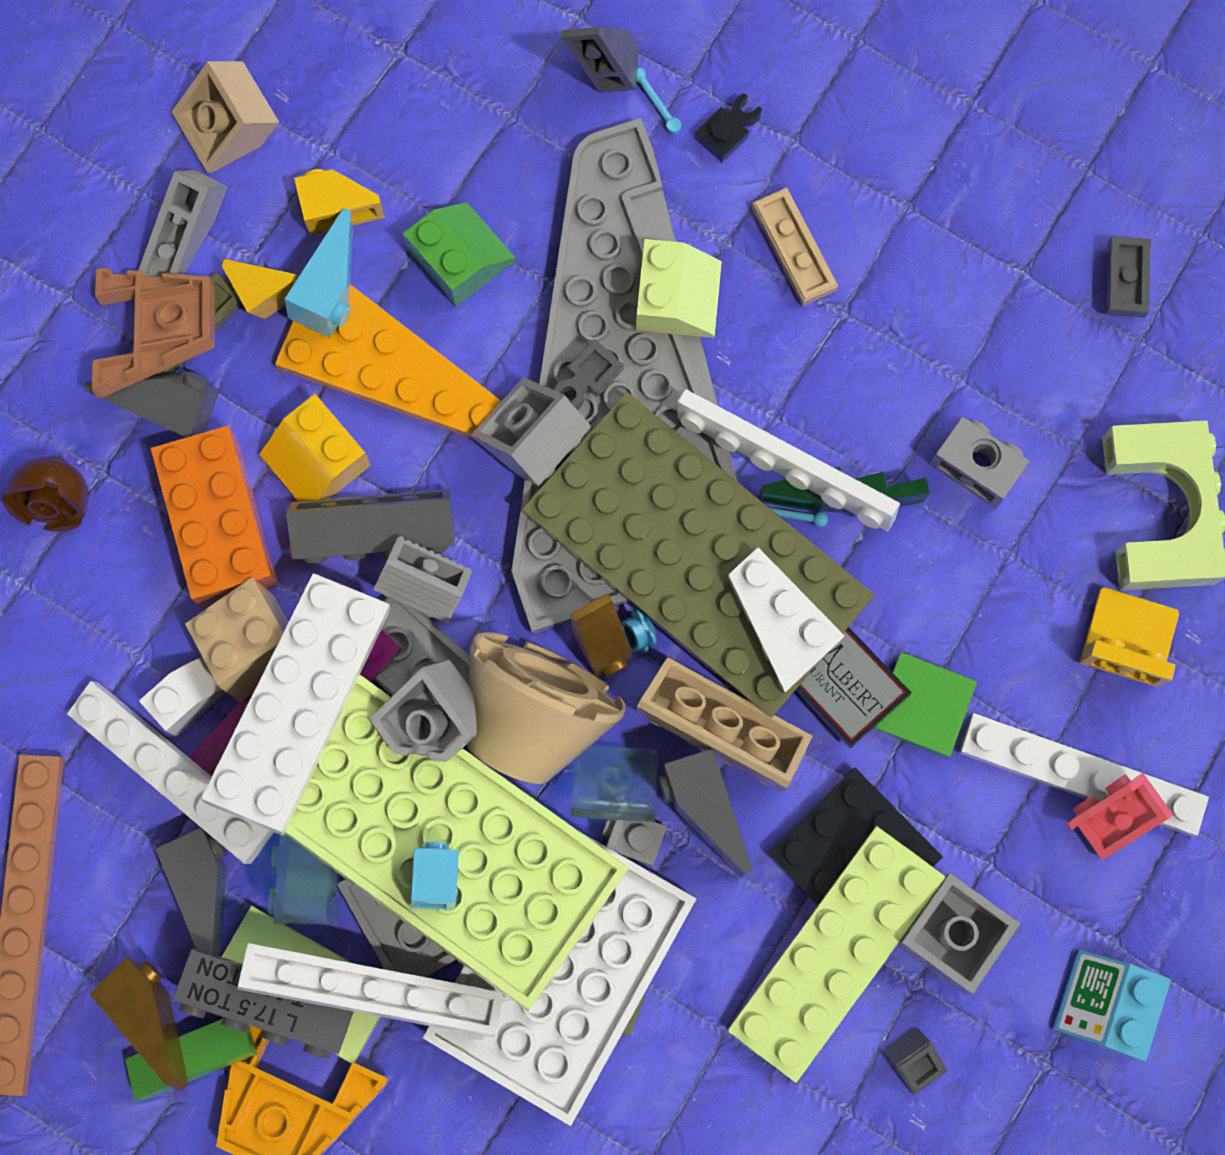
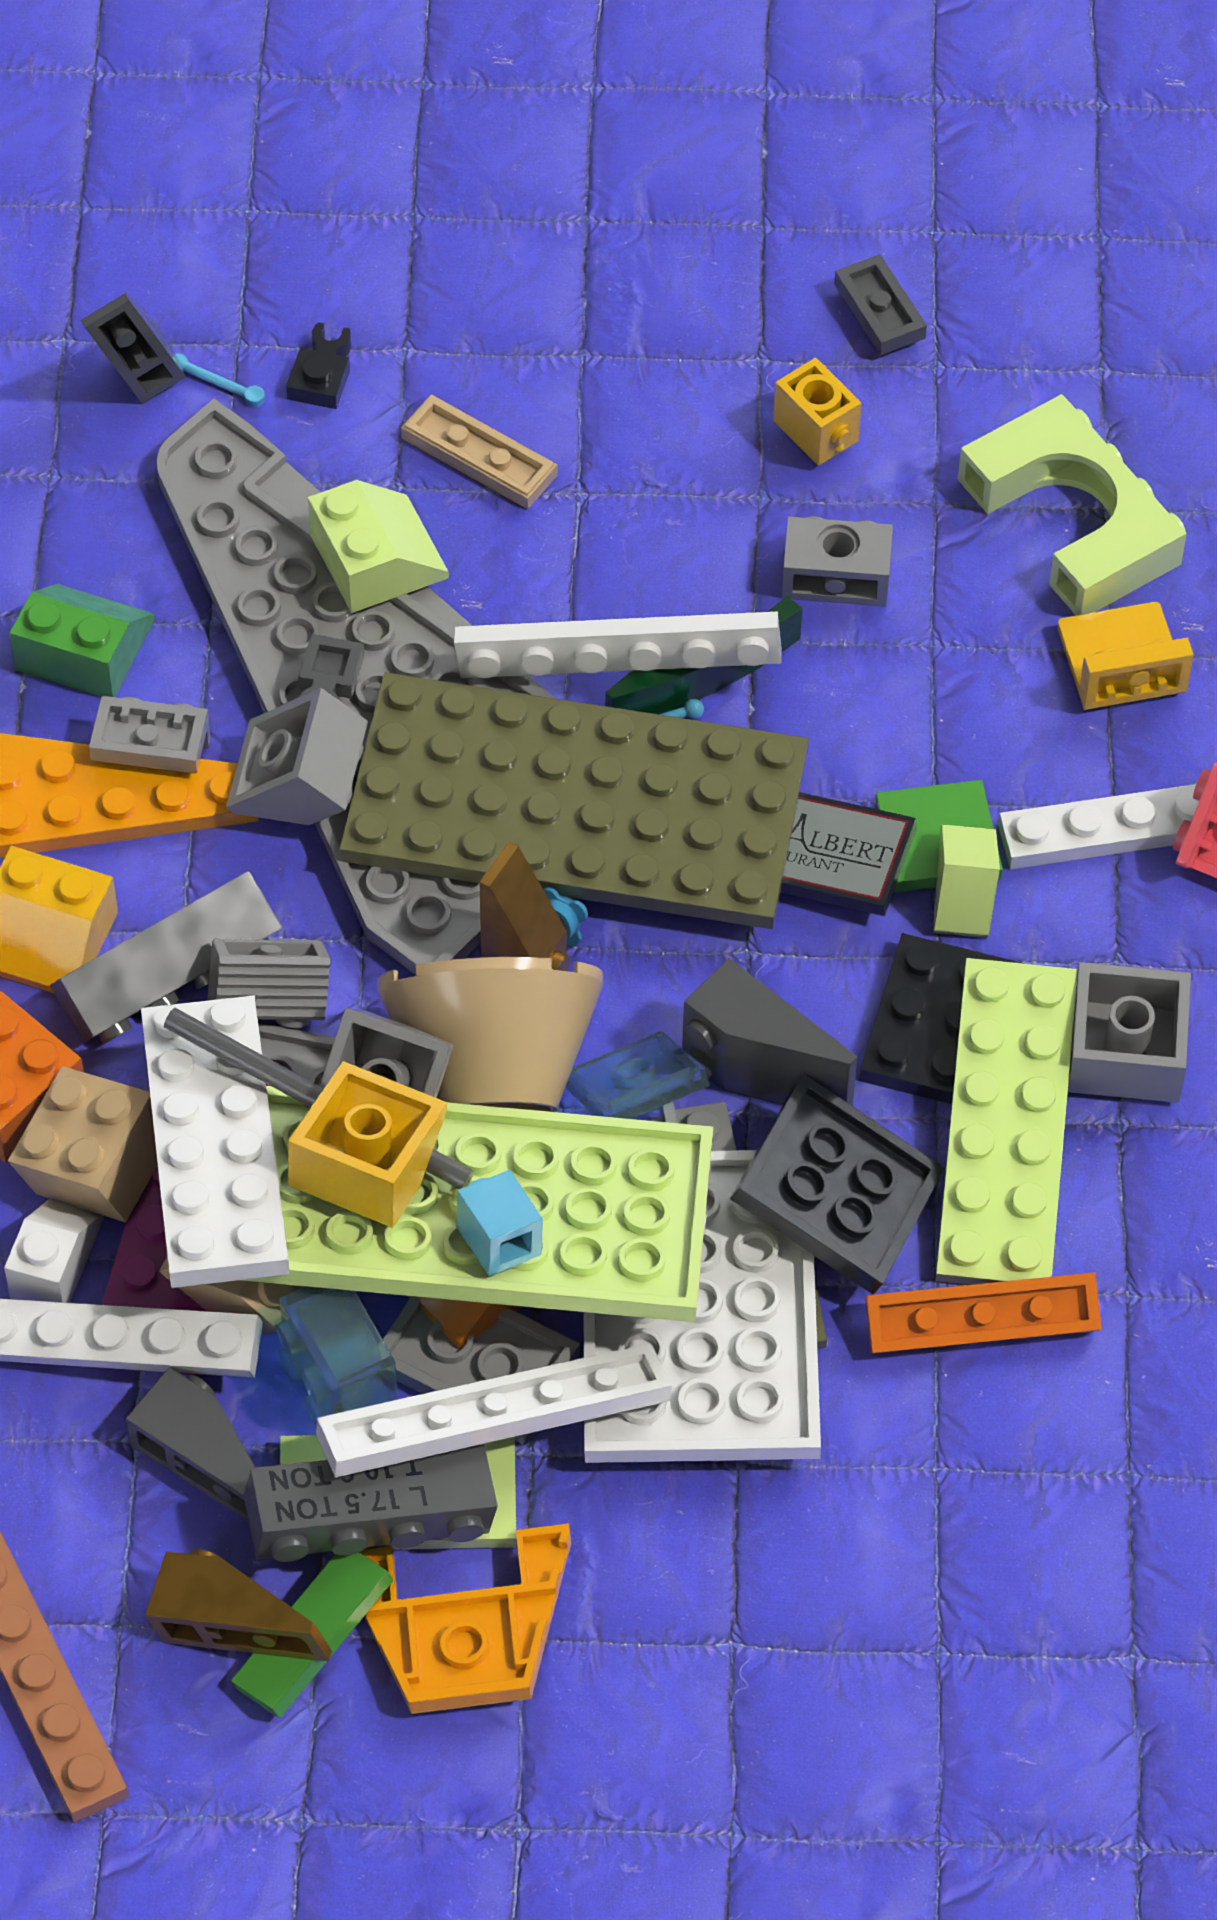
camera: 30 degrees left, 20 degrees down
tan slope [637,657,813,793] -> none
white wing [728,547,844,694] -> none
dark grey slope [884,1028,947,1095] -> none
none -> light grey bracket [89,696,210,774]
none -> dark grey bar [164,1007,474,1189]
none -> yellow slope [288,1061,447,1228]
none -> black plate [730,1074,944,1295]
none -> yellow head [773,357,862,466]
none -> orange plate [864,1272,1102,1354]
none -> yellowish green slope [933,824,1000,938]

